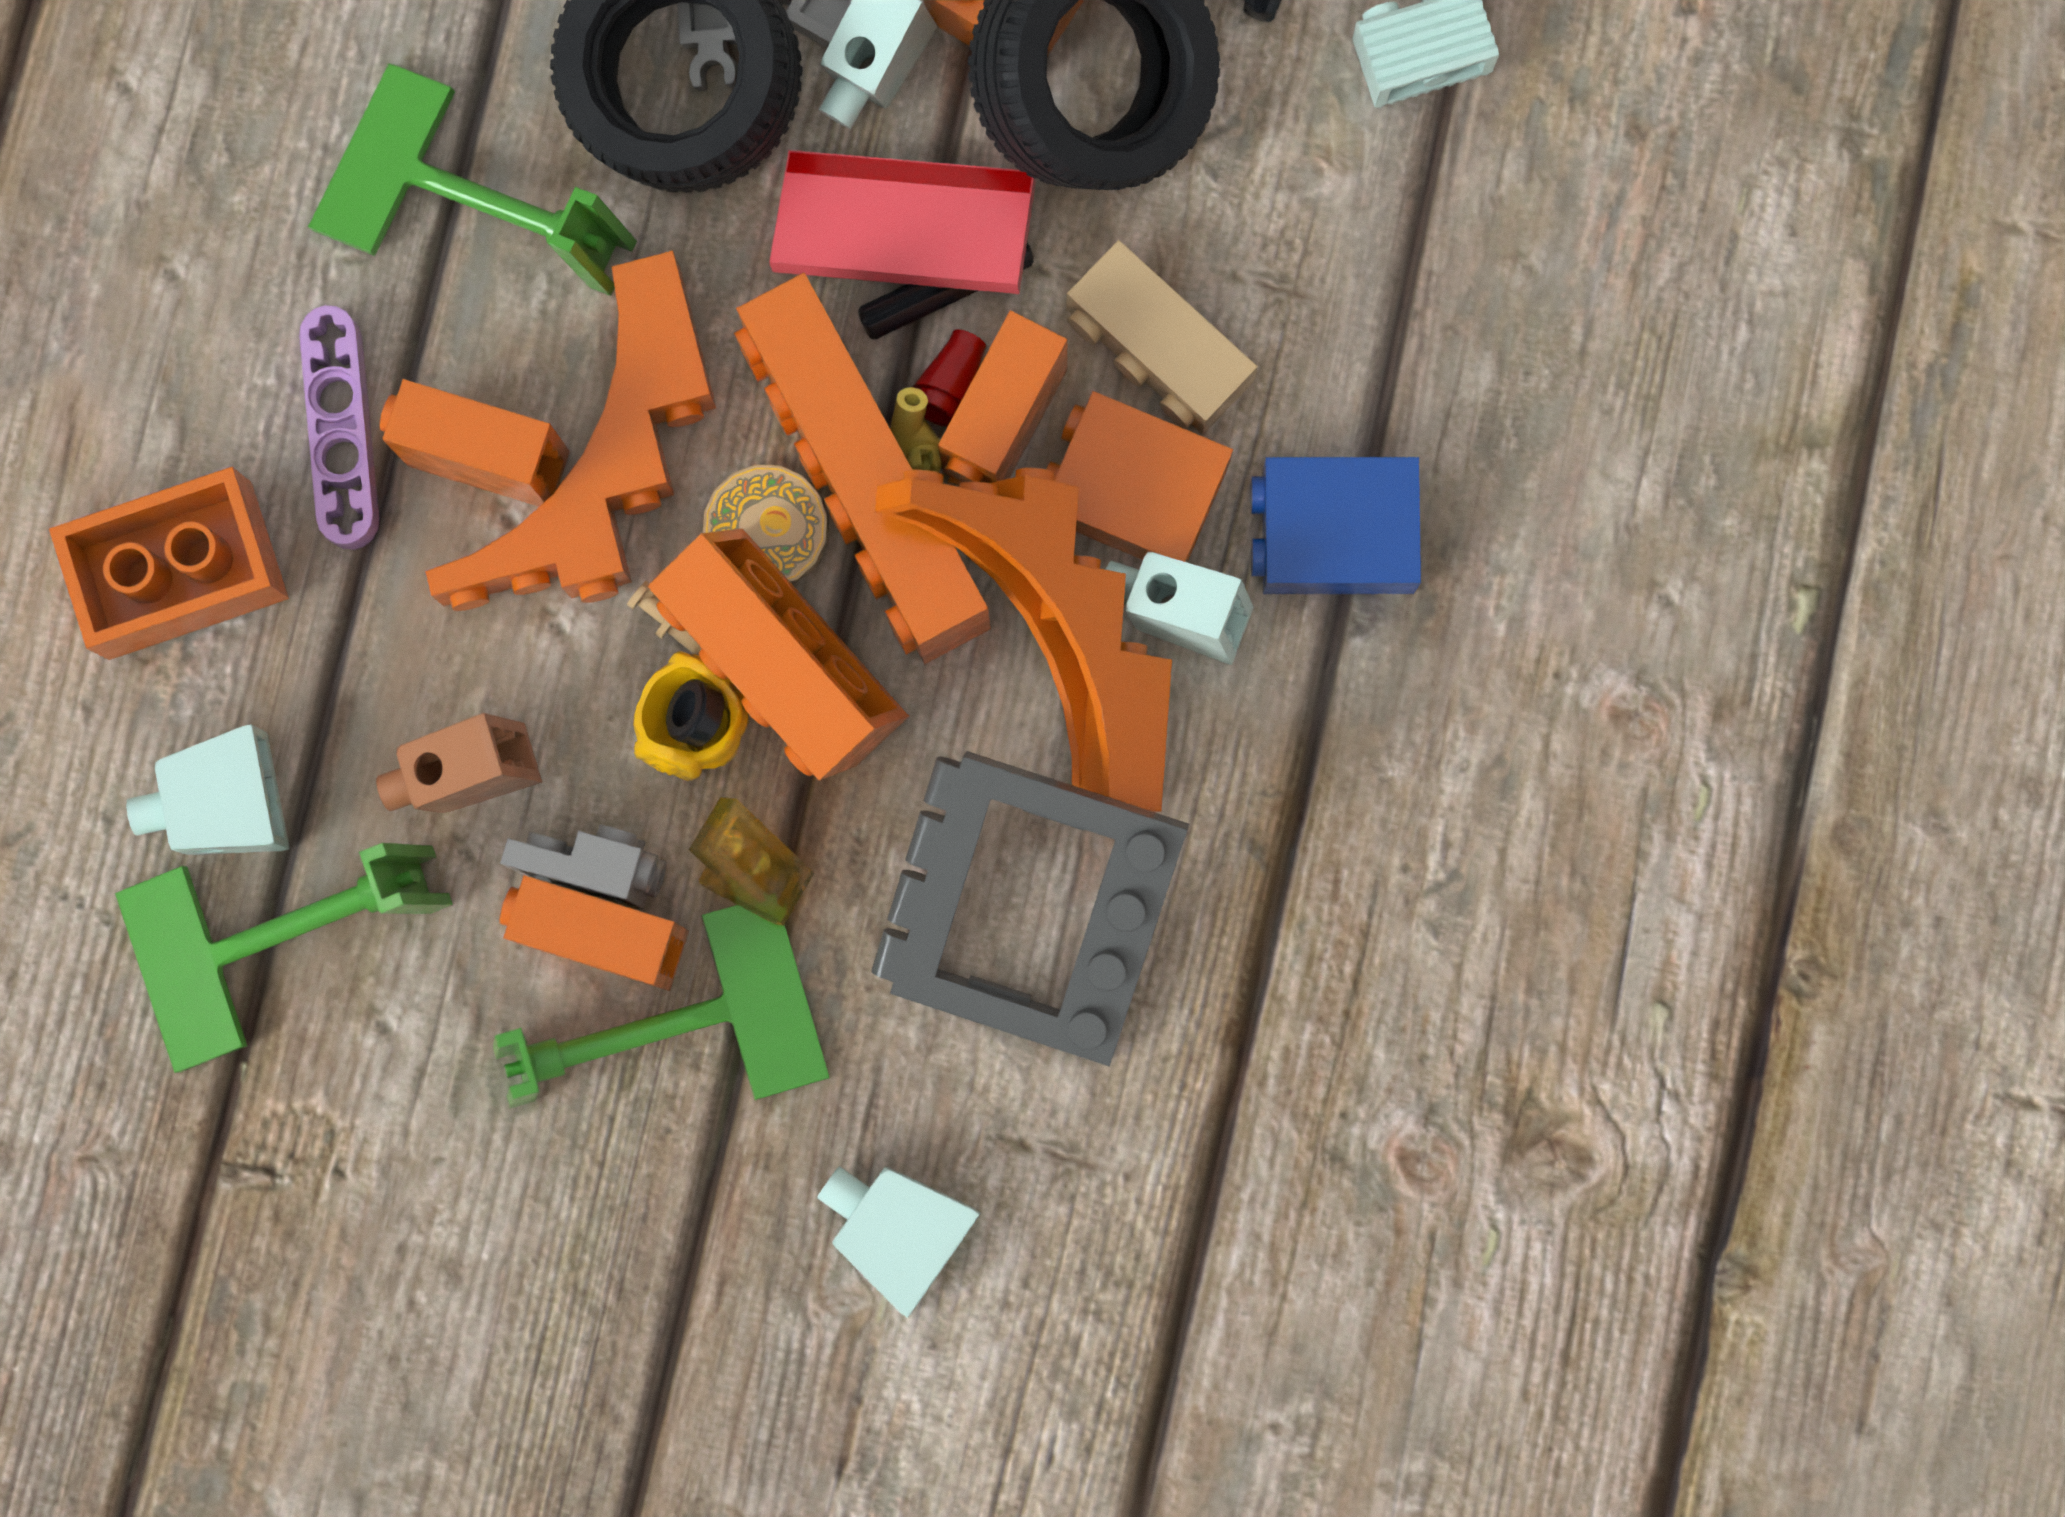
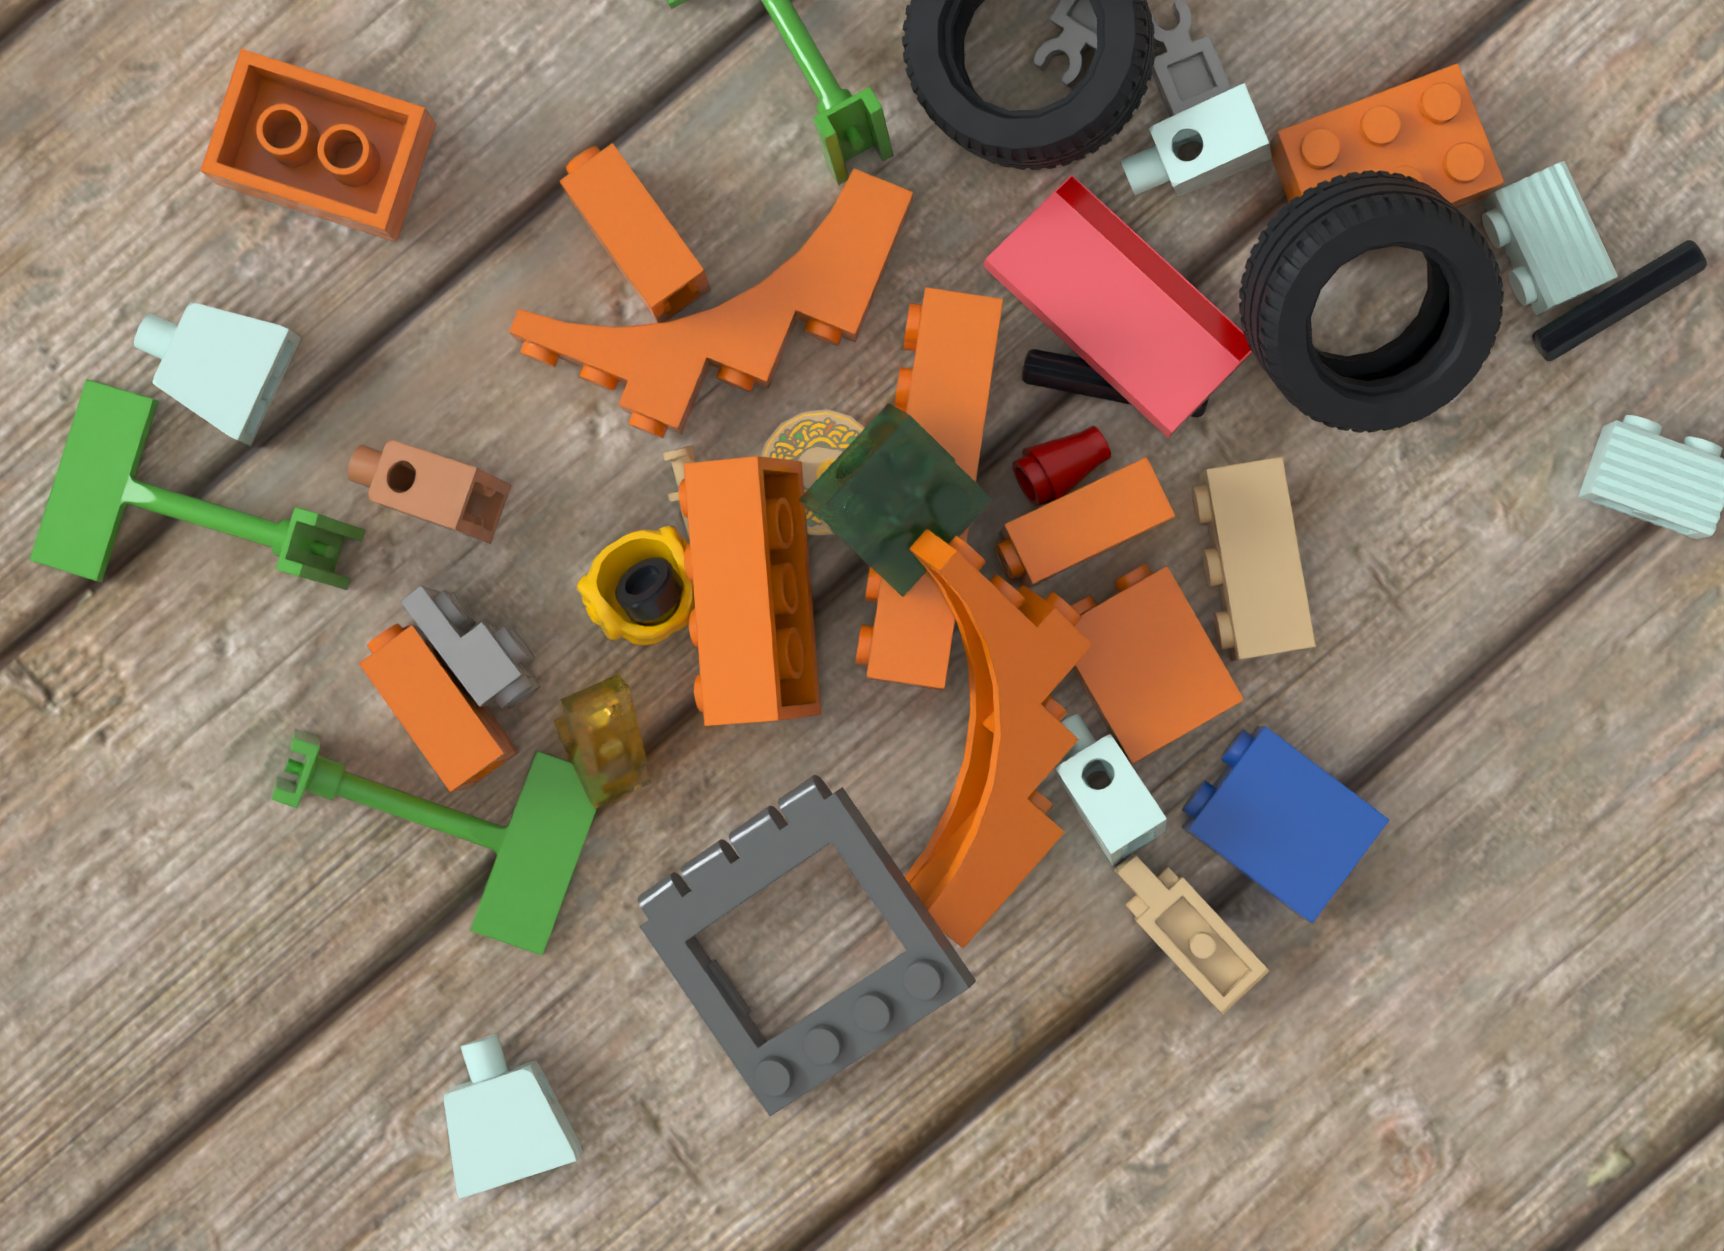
camera: 35 degrees right, 5 degrees up
lavender beam [299,305,379,550] -> none
light yellow arm [890,387,942,473] -> none
none -> clear green brick [798,403,993,597]
none -> tan hinge [1114,853,1269,1015]

